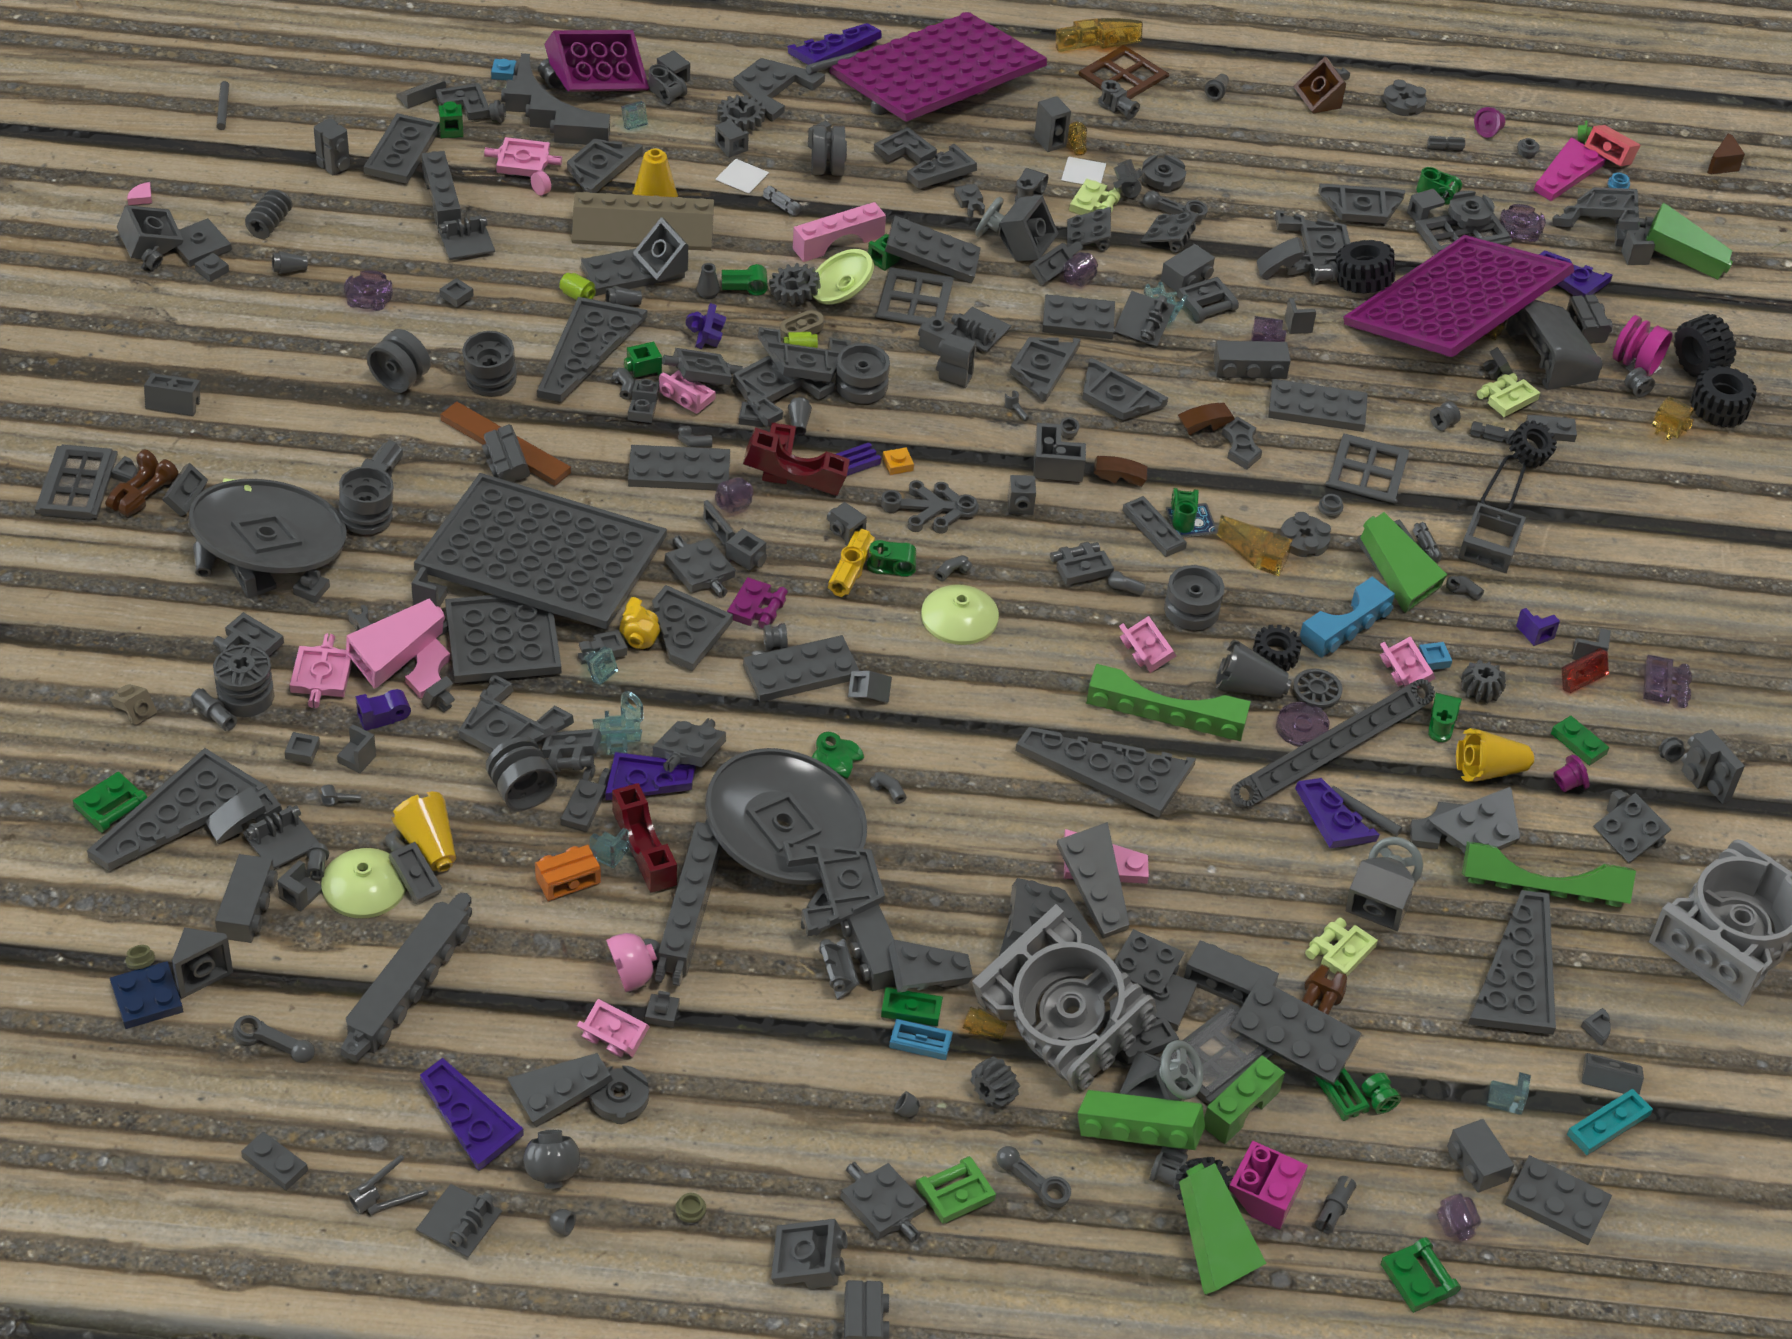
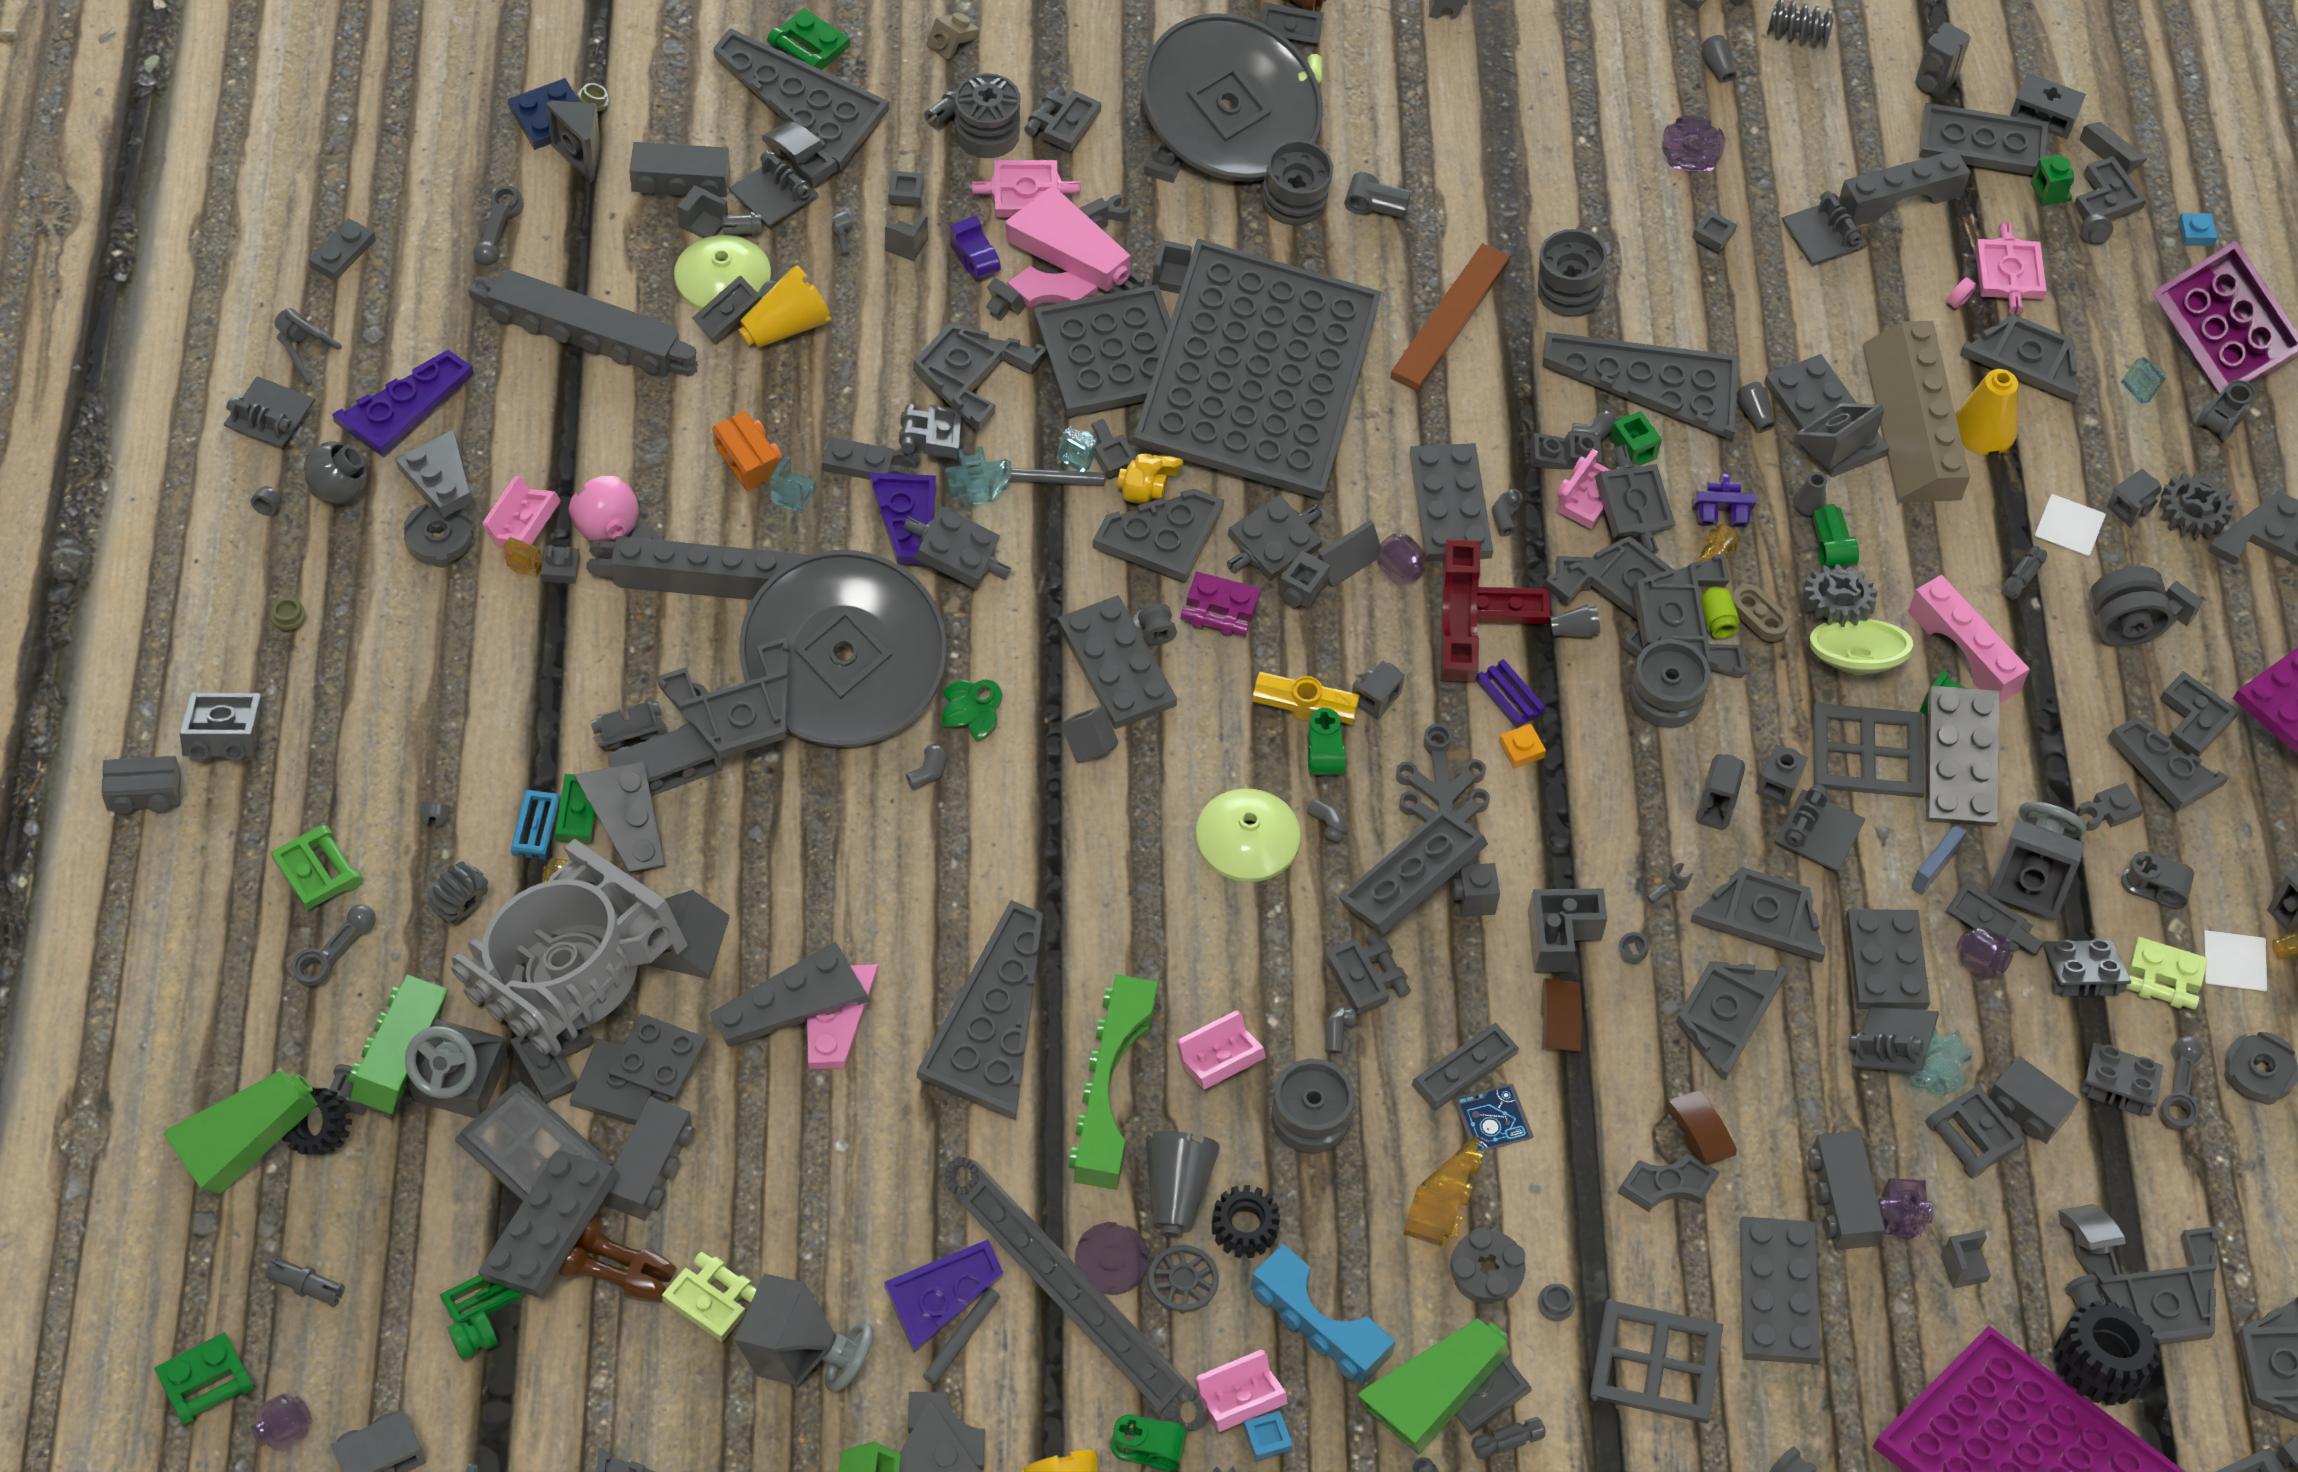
camera: 85 degrees right, 10 degrees up
dark grey wheel [367,329,431,393] -> none
dark grey brick [482,424,531,482] -> none
dark grey wheel [485,737,558,810] -> none
dark grey arch [501,53,610,145] -> none
lime brick [559,272,596,300] -> none
dark red arch [612,783,677,893] -> none
dark grey panel [657,50,691,82] -> none
dark grey plate [840,1162,926,1242] -> none
dark grey wing [1007,878,1107,955] -> none
dark grey hips [1113,159,1143,198] -> none
green piece [1171,488,1199,533] -> none
bright green arch [1204,1055,1285,1144] -> none
dark pink slope [1229,1140,1308,1230] -> none
none -> clear yellow plate [503,537,542,578]
none -> dark grey bar [1005,468,1105,486]
none -> dark grey plate [1339,808,1488,935]
none -> clear yellow cone [1697,524,1740,562]
none -> sand blue tile [1912,825,1966,895]
none -> dark grey brick [2010,73,2086,140]

